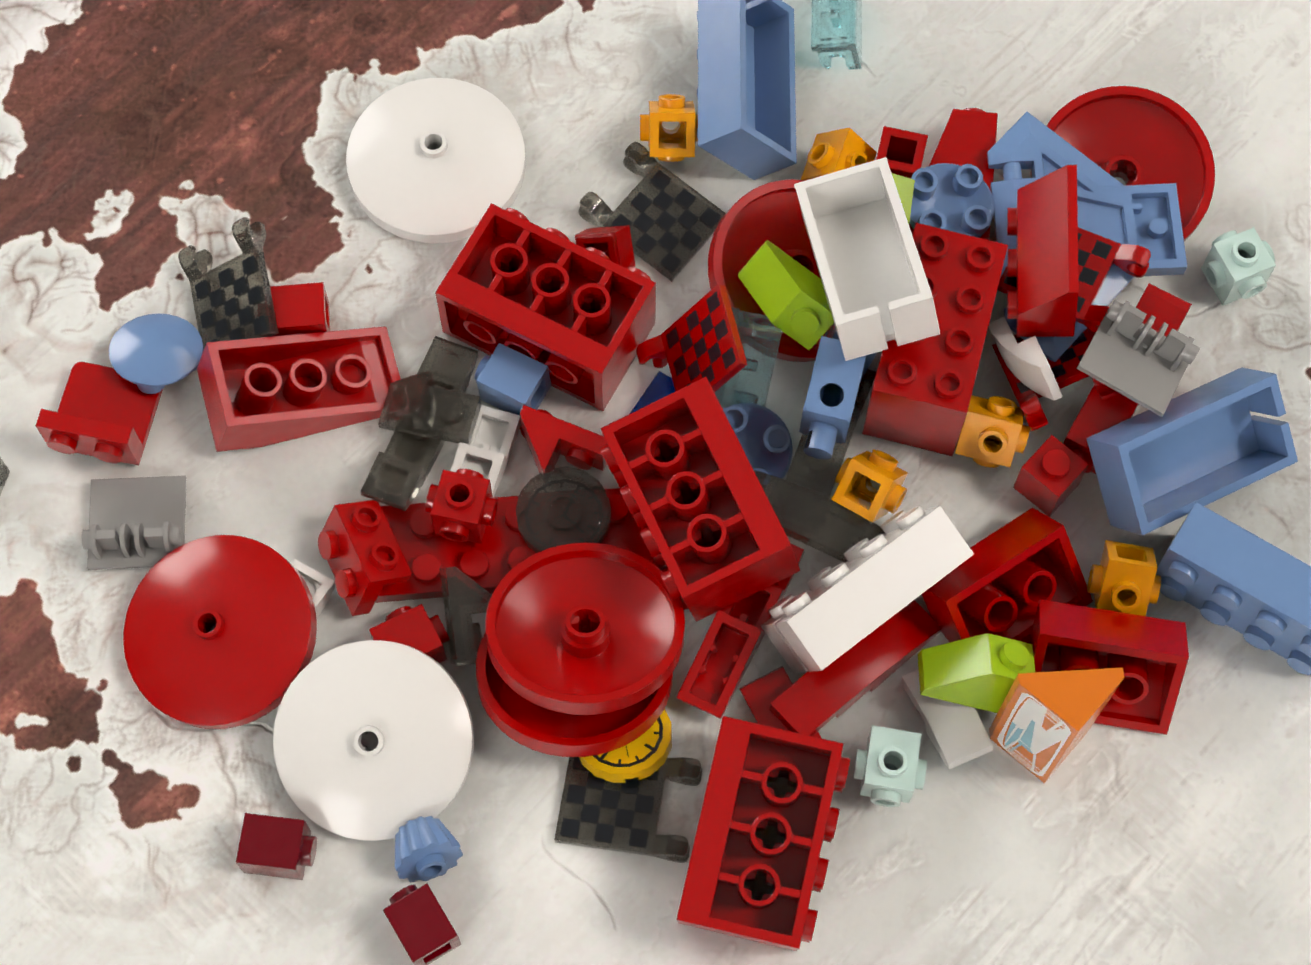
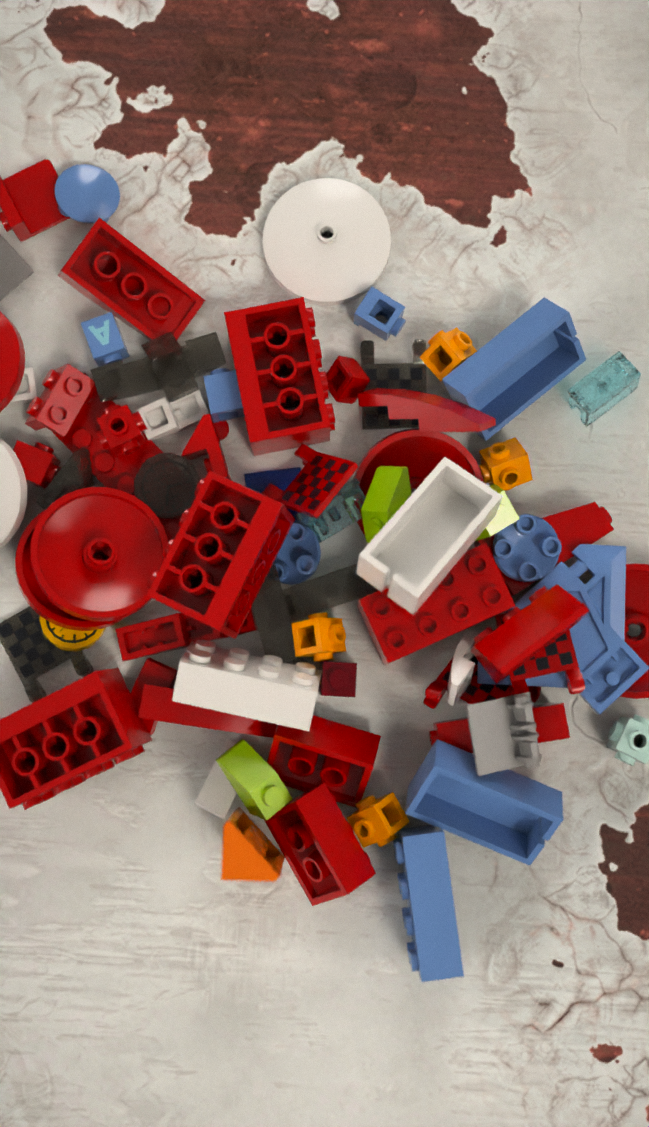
camera: 50 degrees right, 15 degrees up
clear smoke flag [178,217,279,351] -> none
red brick [260,282,330,337] -> none
medium blue torso [799,336,867,460] -> none
light aqua brick [853,725,927,807] -> none
red brick [876,126,928,179] -> none
light orange brick [955,395,1030,468] -> none
red brick [1013,435,1089,517] -> none
none -> medium blue brick [81,312,130,368]
none -> dark red brick [321,661,357,697]
none -> medium blue brick [354,287,406,341]
none -> red slope [358,388,496,432]

